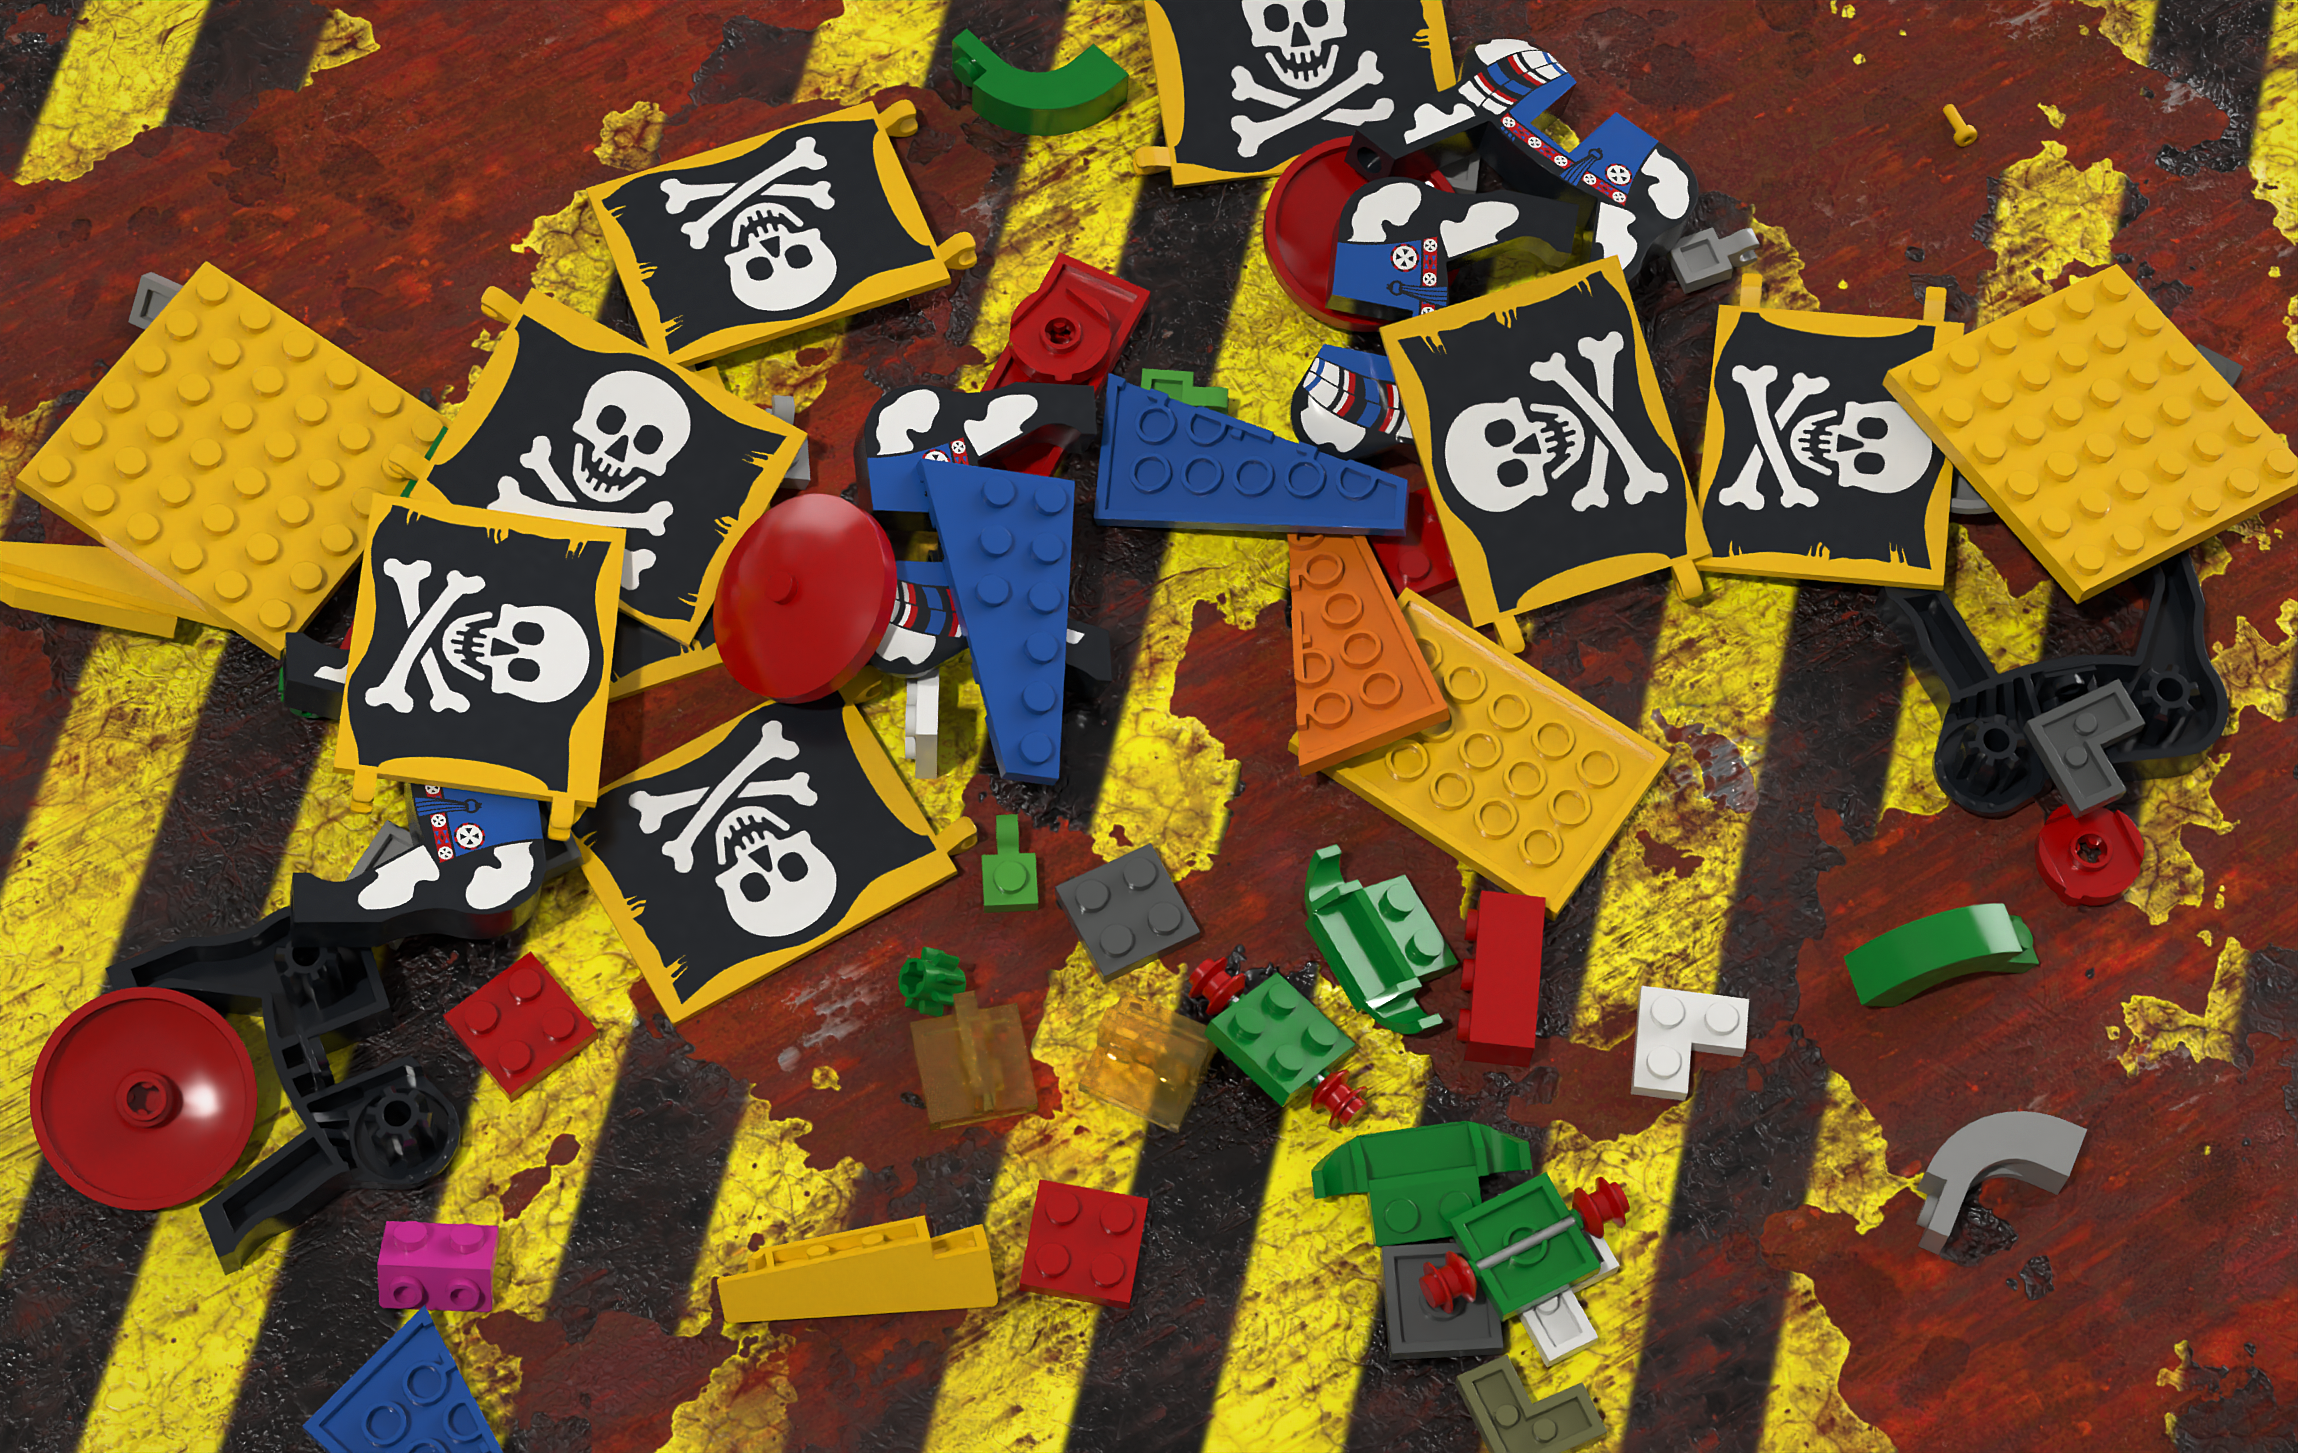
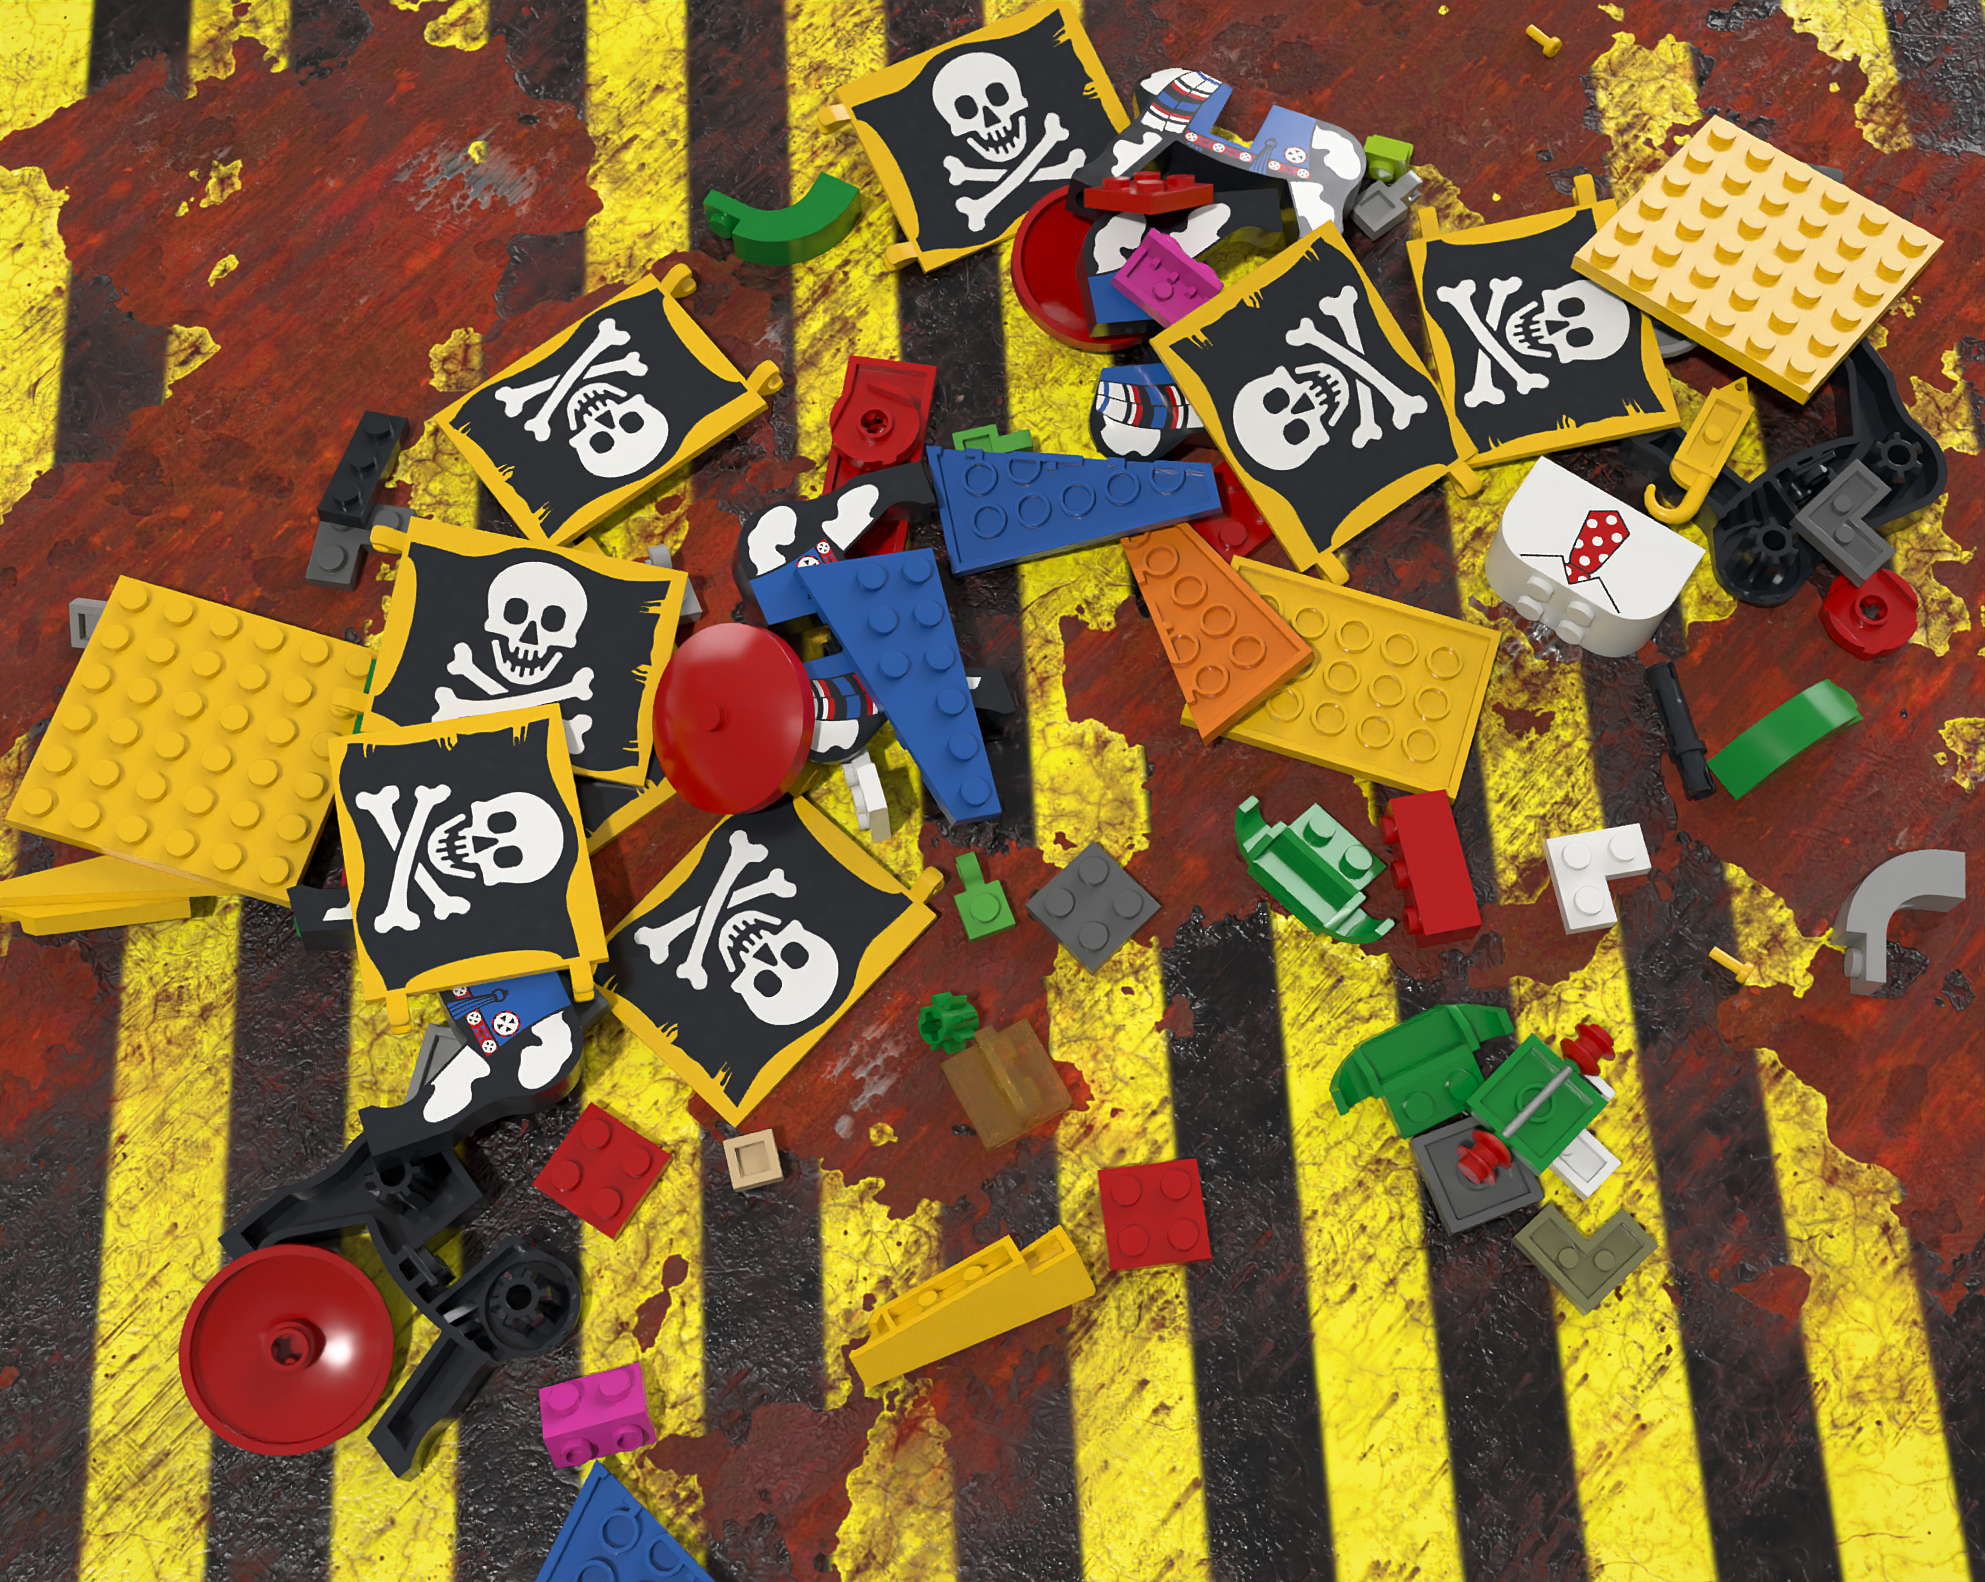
camera: 10 degrees left, 5 degrees up
clear yellow bracket [1078,990,1218,1134] -> none
green plate [1188,957,1368,1129] -> none
none -> dark grey plate [305,504,419,592]
none -> black plate [317,410,411,529]
none -> tan plate [723,1129,784,1193]
none -> red plate [1084,171,1213,215]
none -> dark pink bracket [1110,228,1224,329]
none -> lime bracket [1363,135,1413,184]
none -> white brick [1485,456,1706,657]
none -> yellow plate [1644,377,1755,524]
none -> black pin [1645,661,1717,801]
none -> yellow piece [1708,946,1755,984]

